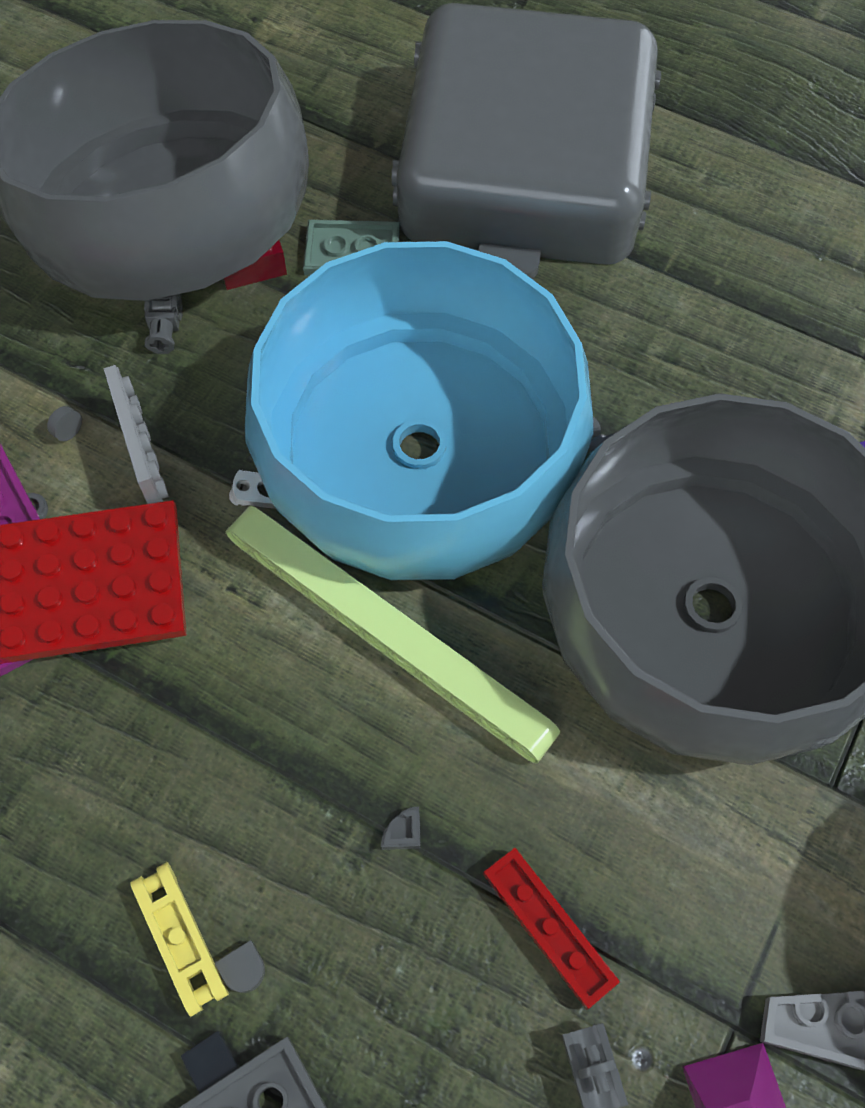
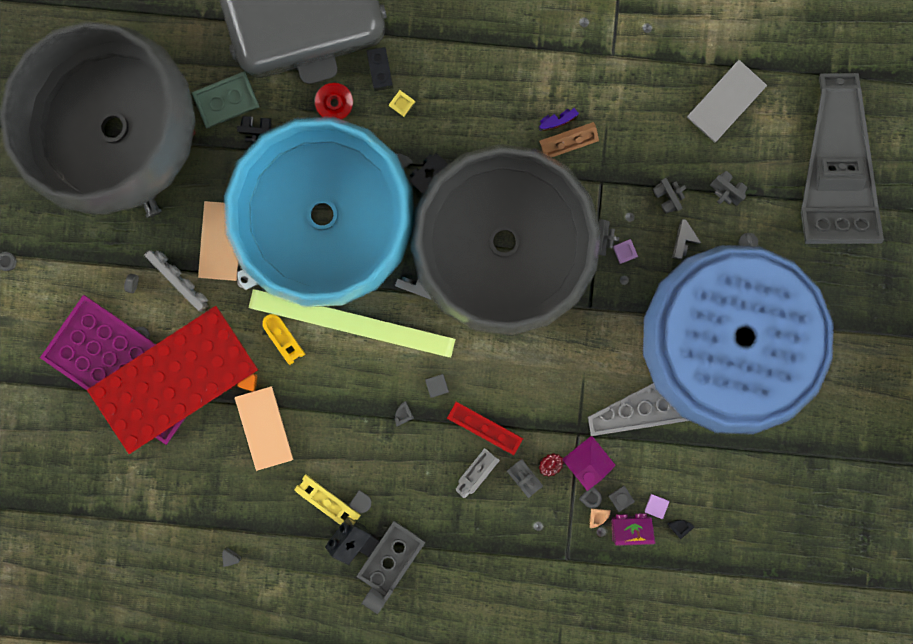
camera: 25 degrees left, 25 degrees up
none -> light nougat tile [198,201,239,281]
none -> light nougat tile [235,386,294,471]
none -> orange slope [238,373,257,392]
none -> yellow plate [263,314,305,365]
none -> black brick [325,517,371,565]
none -> black brick [367,47,393,92]
none -> light yellow plate [388,90,415,117]
none -> light grey slope [395,277,432,299]
none -> dark grey tile [425,374,449,398]
none -> light grey hinge [456,448,500,498]
none -> dark red piece [539,453,564,477]

